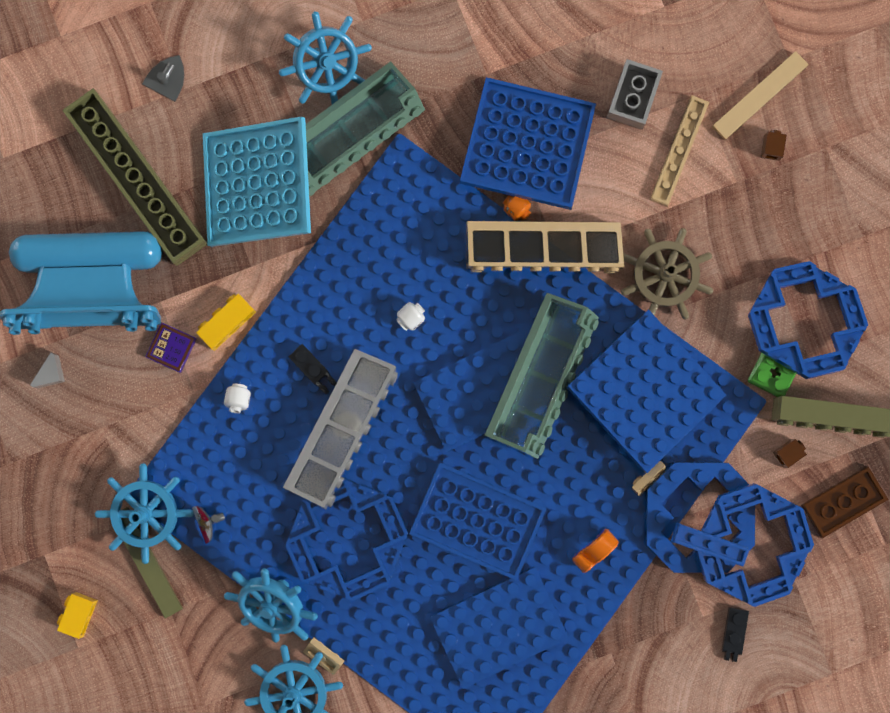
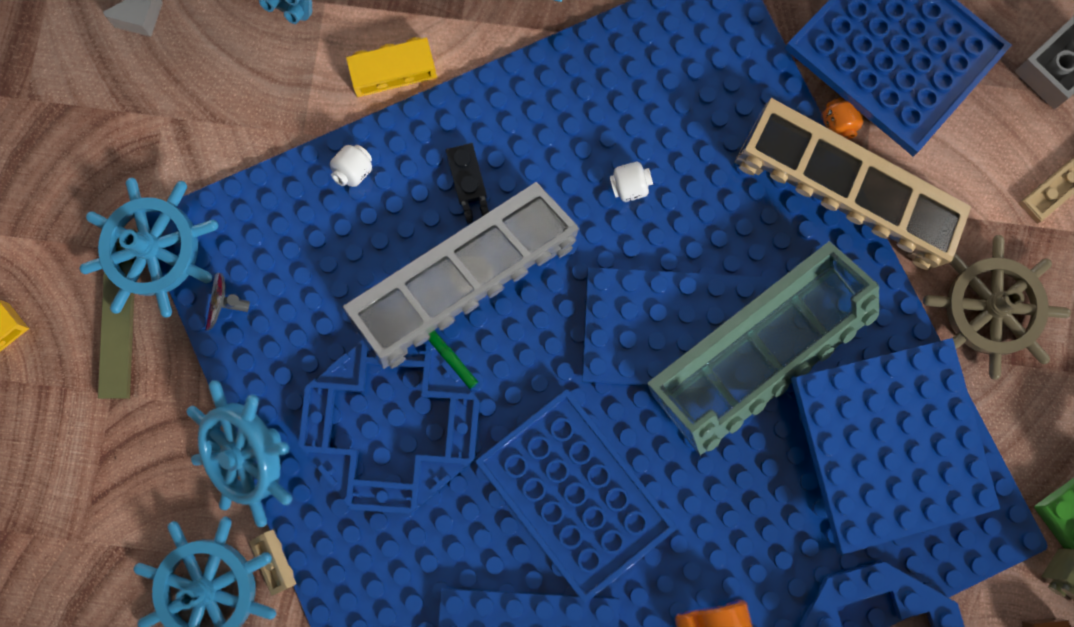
camera: 25 degrees right, 5 degrees down
tile [145,322,197,373] -> none
tan plate [632,461,666,496] -> none
none -> green piece [428,330,478,389]

